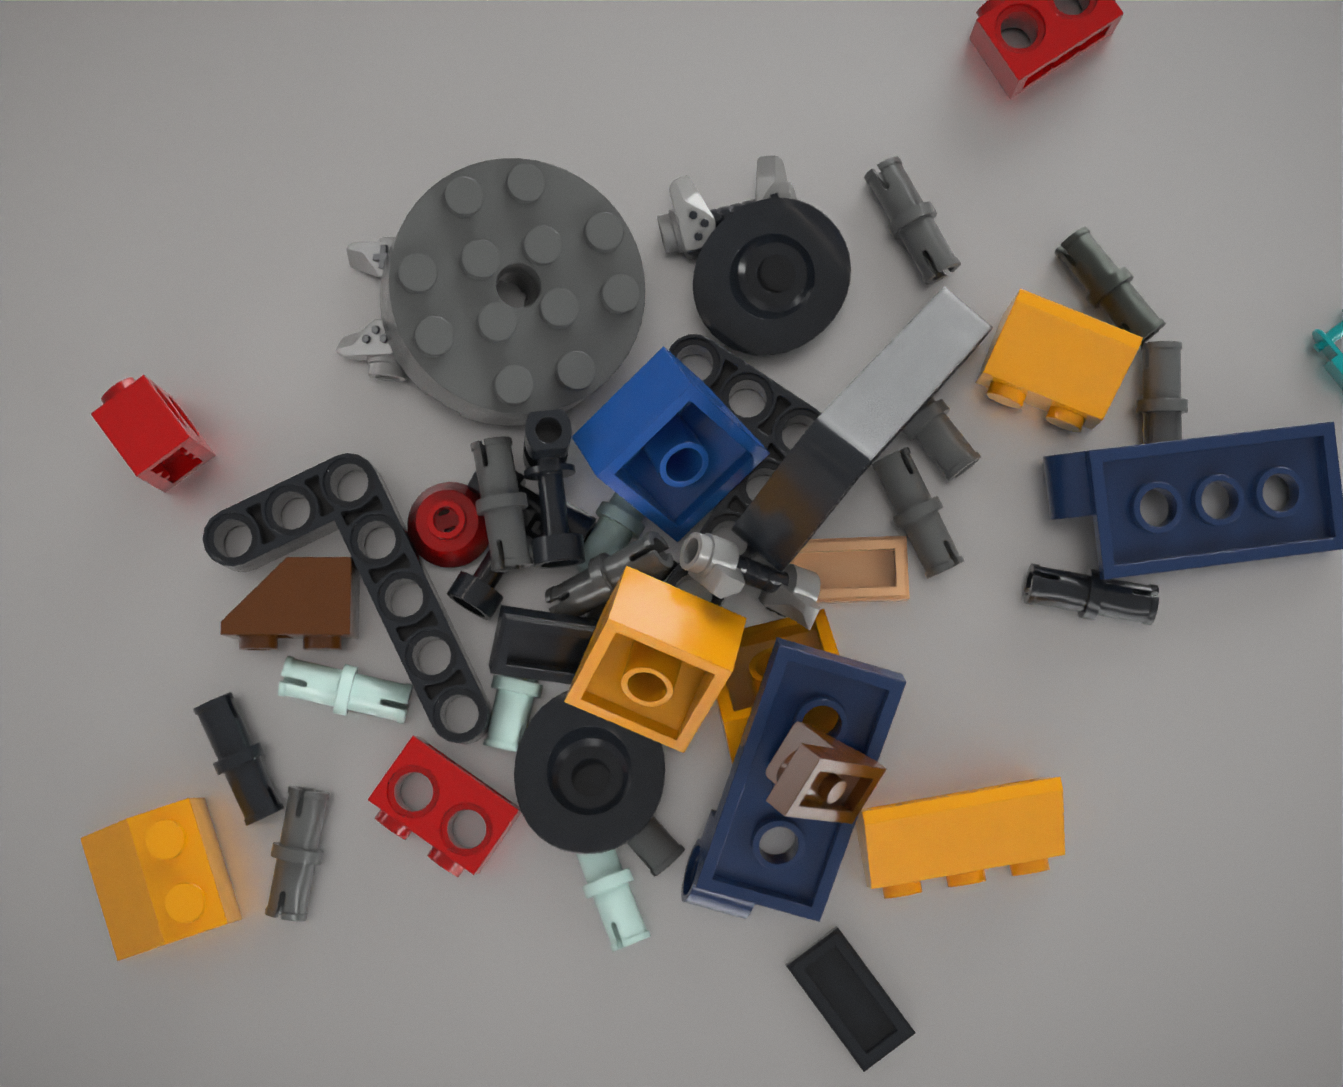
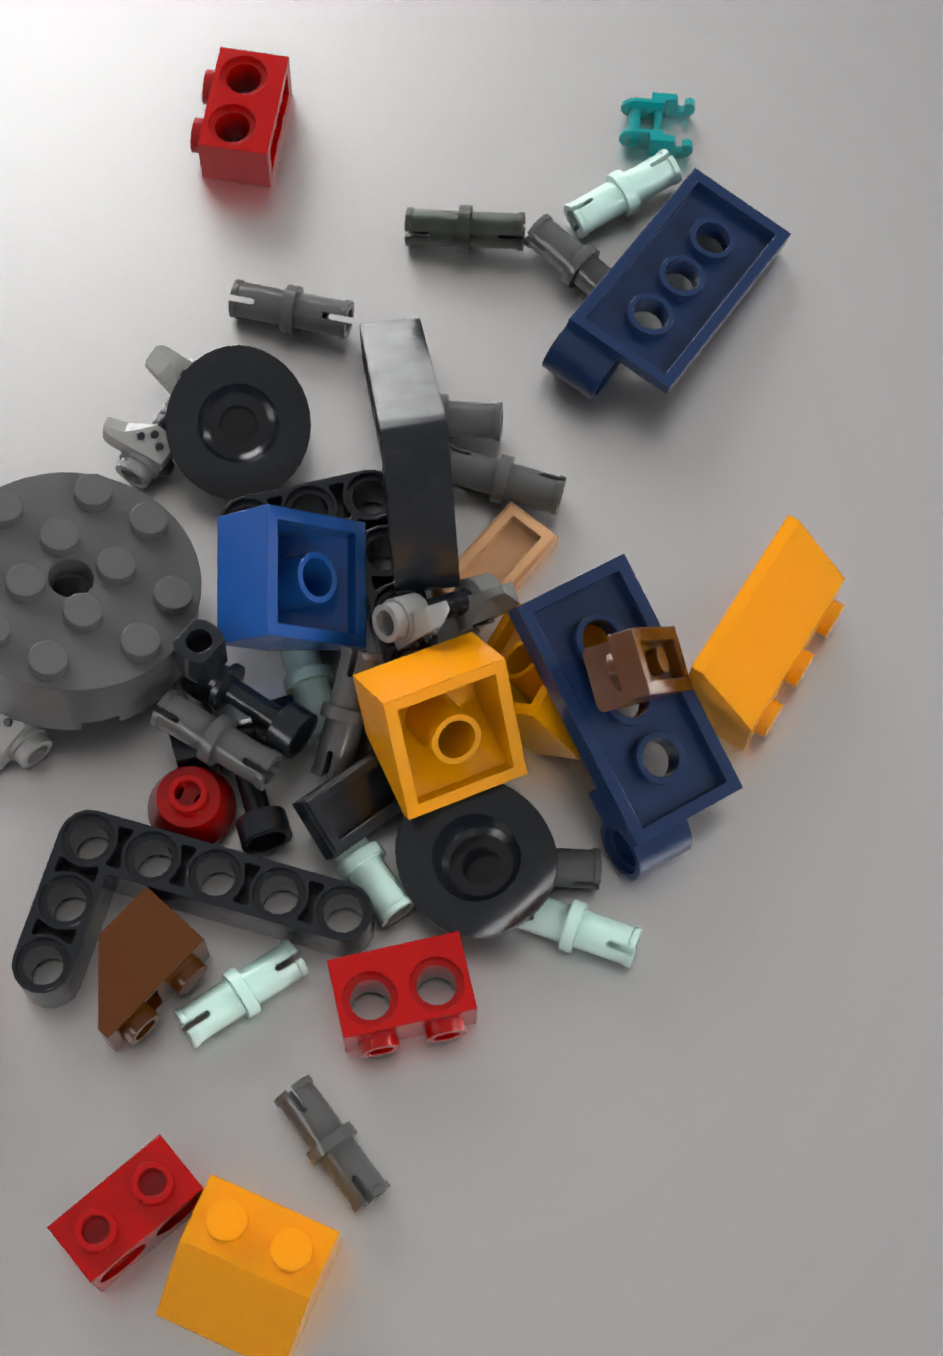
camera: 55 degrees left, 15 degrees down
black pin [193,692,284,826] -> none
black tile [785,926,916,1072] -> none
light orange slope [975,288,1143,433] -> none
black pin [1023,563,1159,625] -> none
none -> red brick [47,1134,204,1292]
none -> light aqua pin [564,148,682,238]

